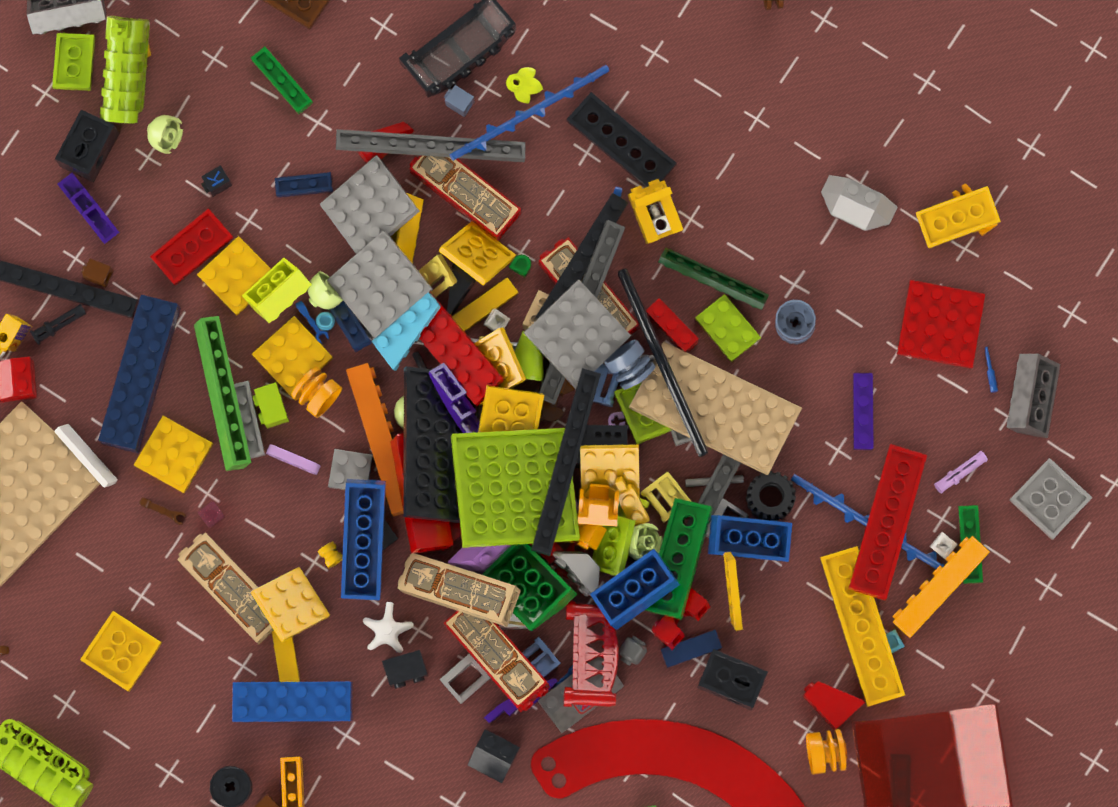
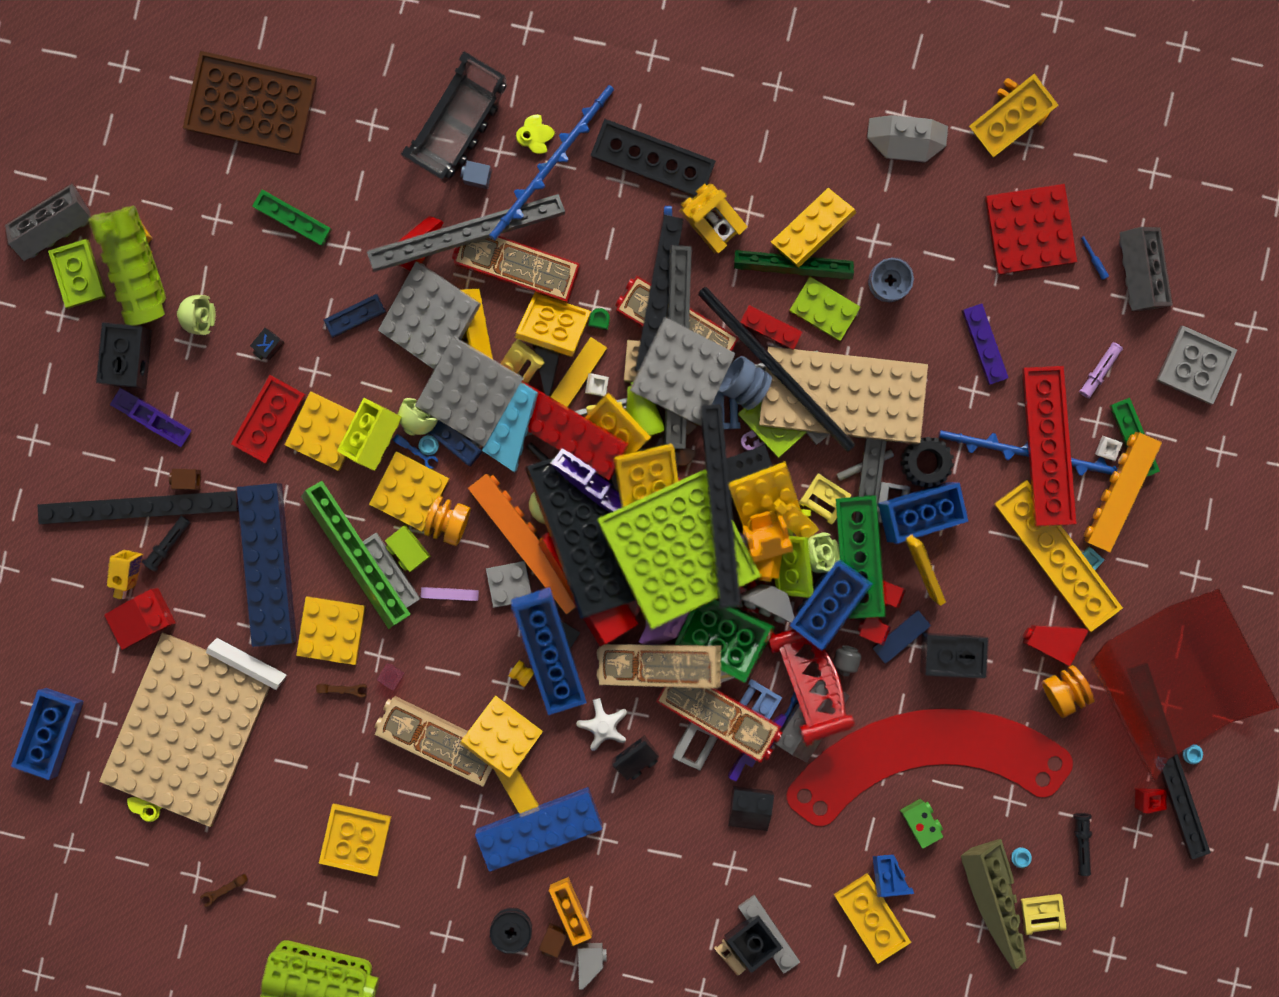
camera: 20 degrees left, 10 degrees up
none -> yellow plate [771,188,856,268]

